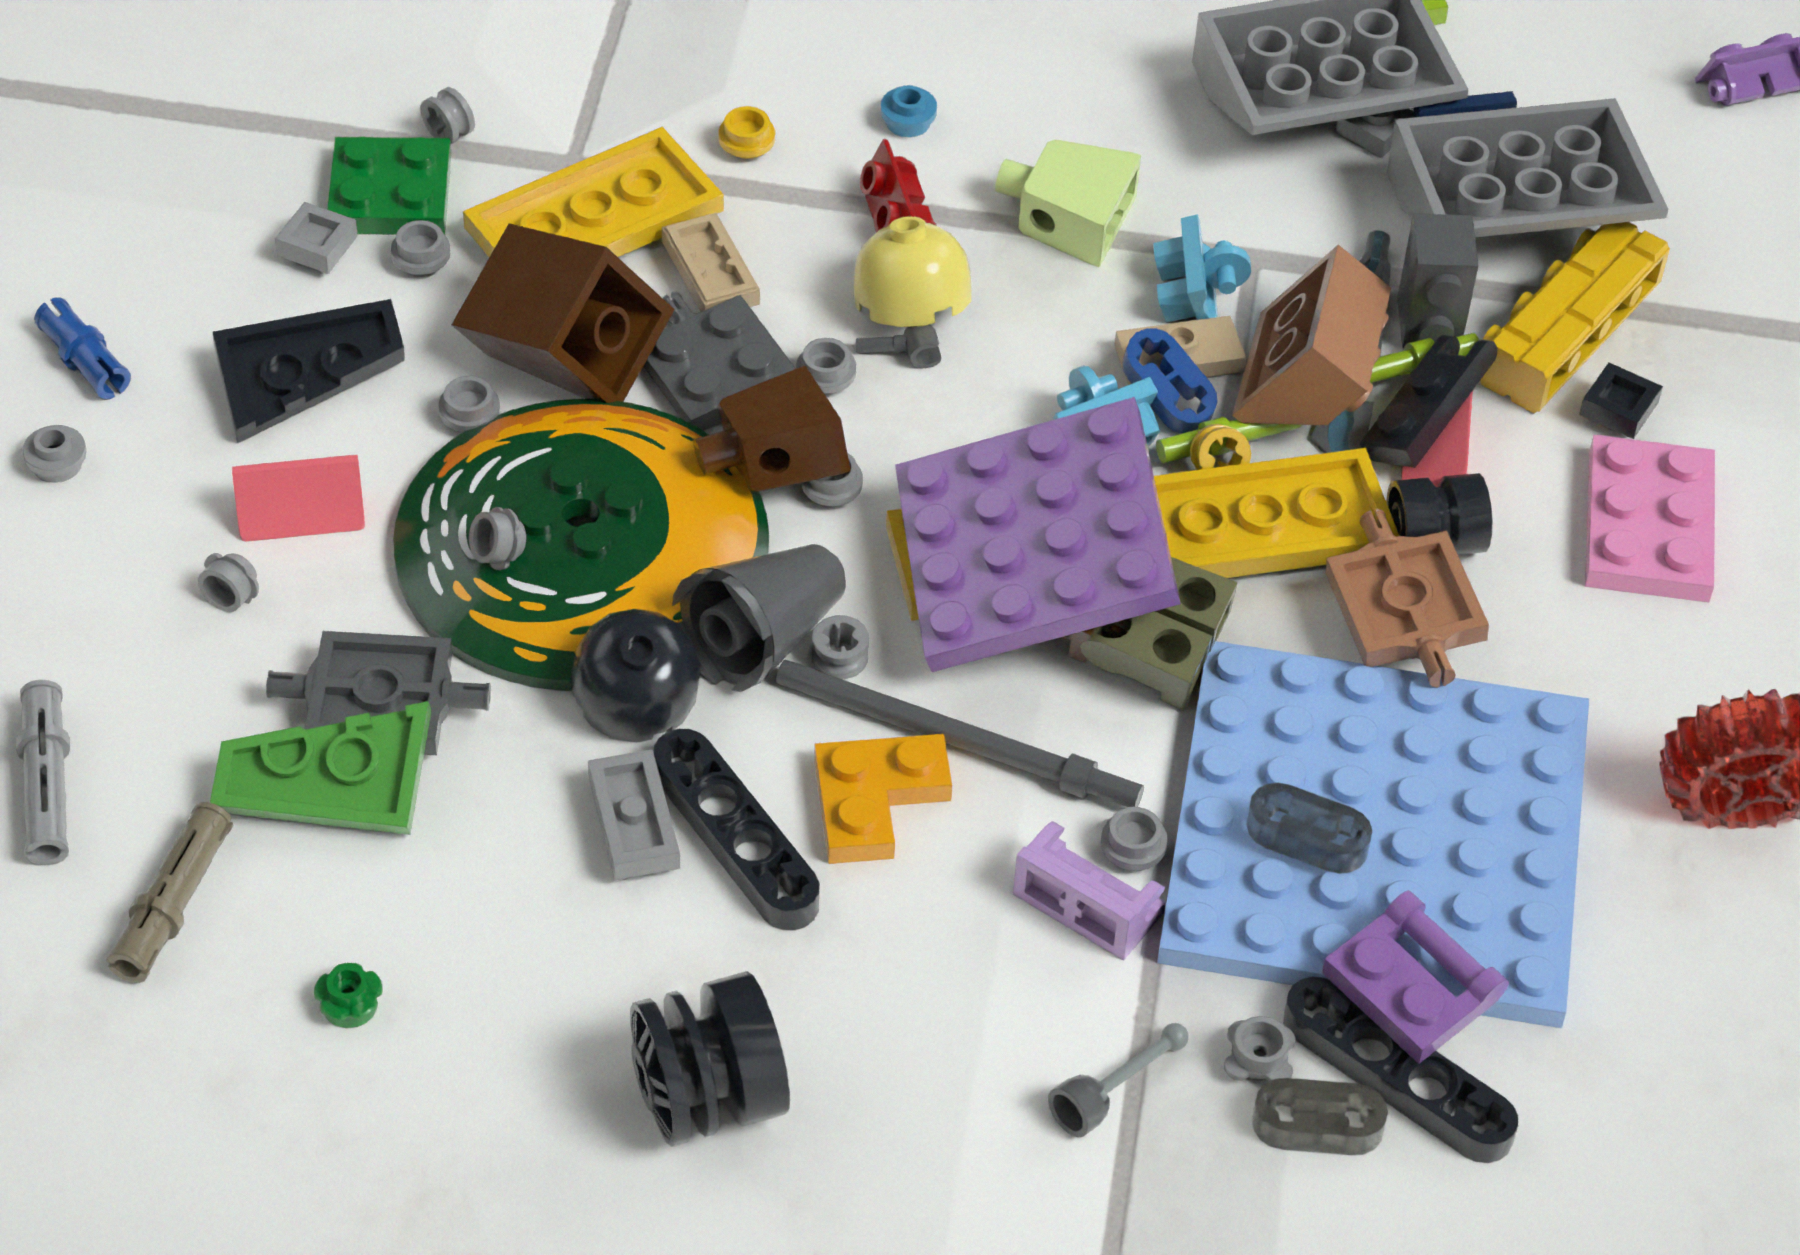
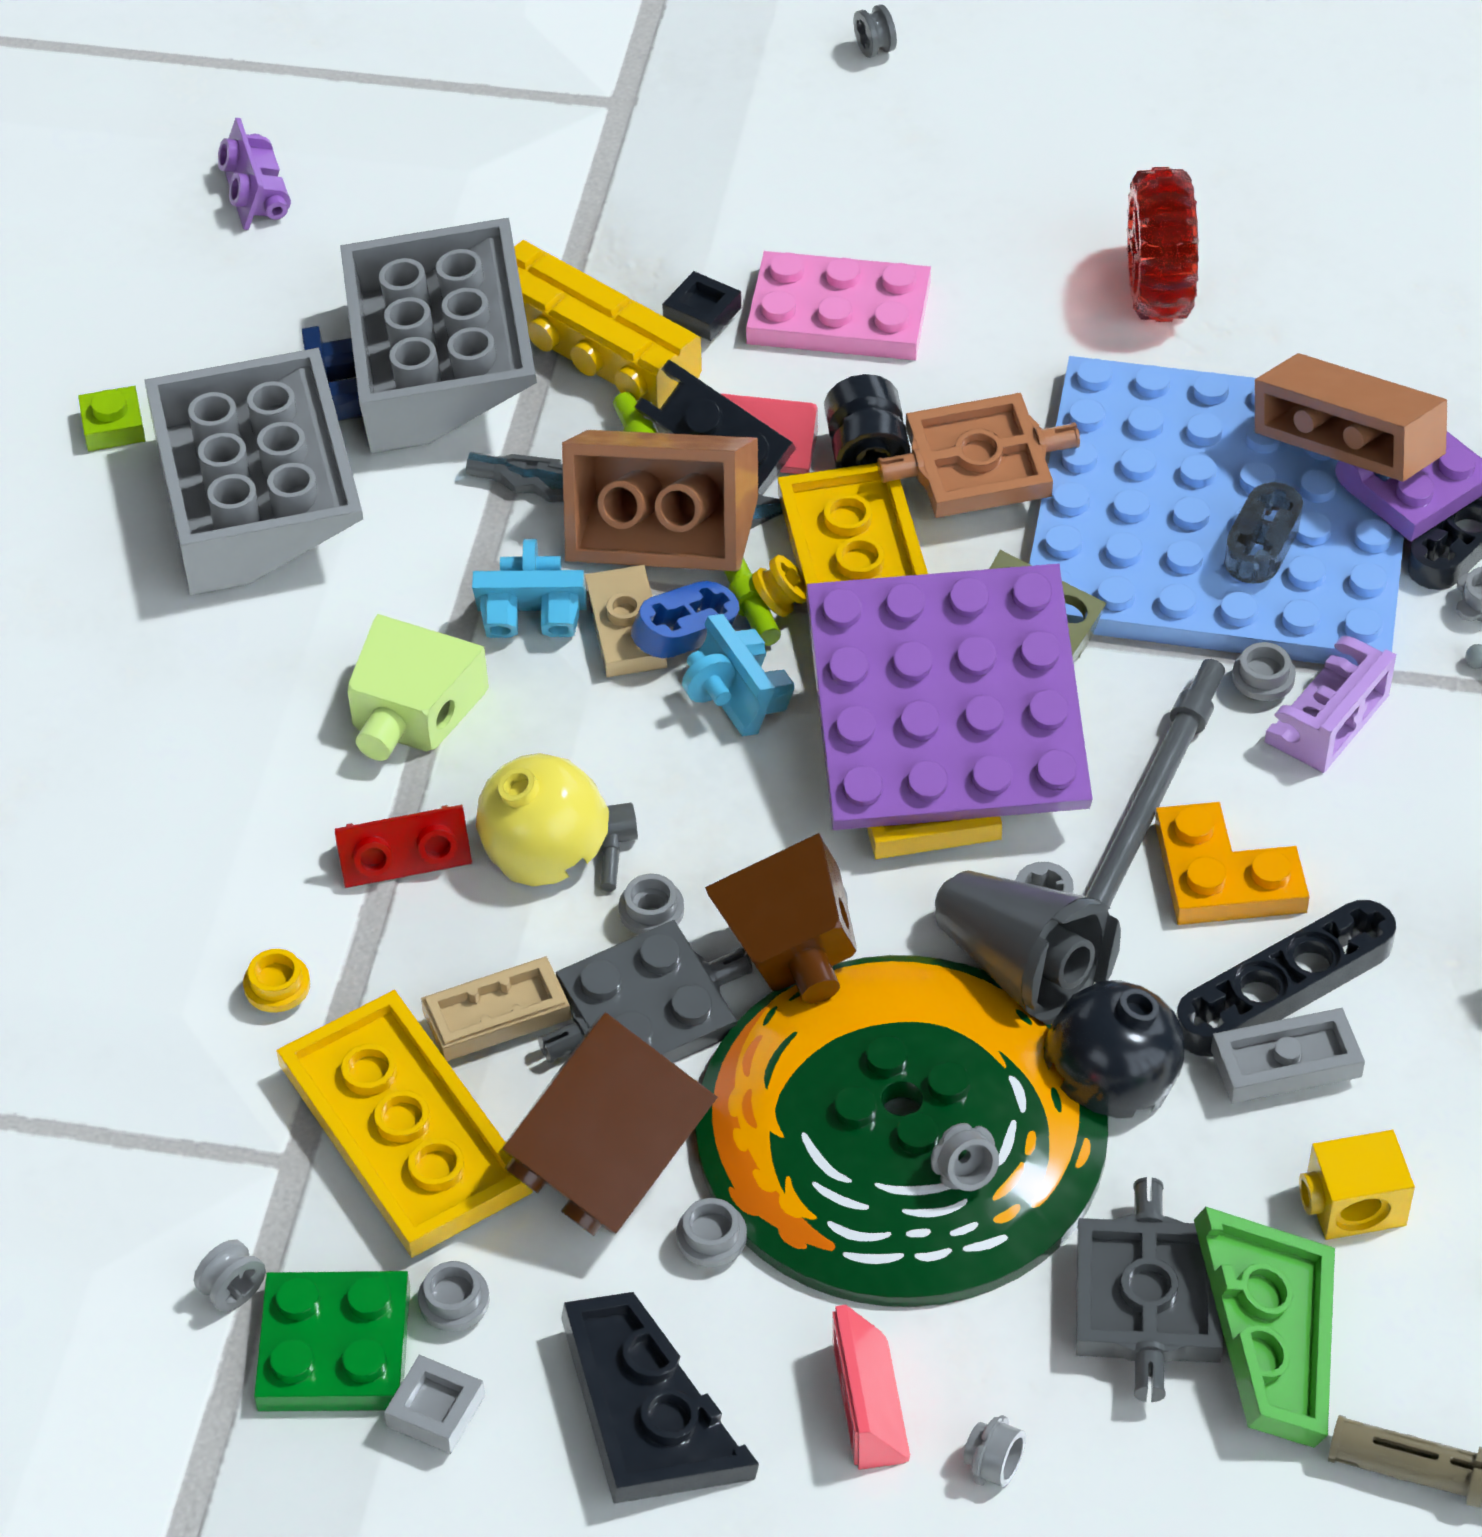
camera: 85 degrees left, 0 degrees up
dark azure plate [881,85,937,137] -> none
dark grey brick [1397,213,1479,348] -> none
none -> nougat brick [1255,353,1447,482]
none -> yellow brick [1299,1129,1415,1240]

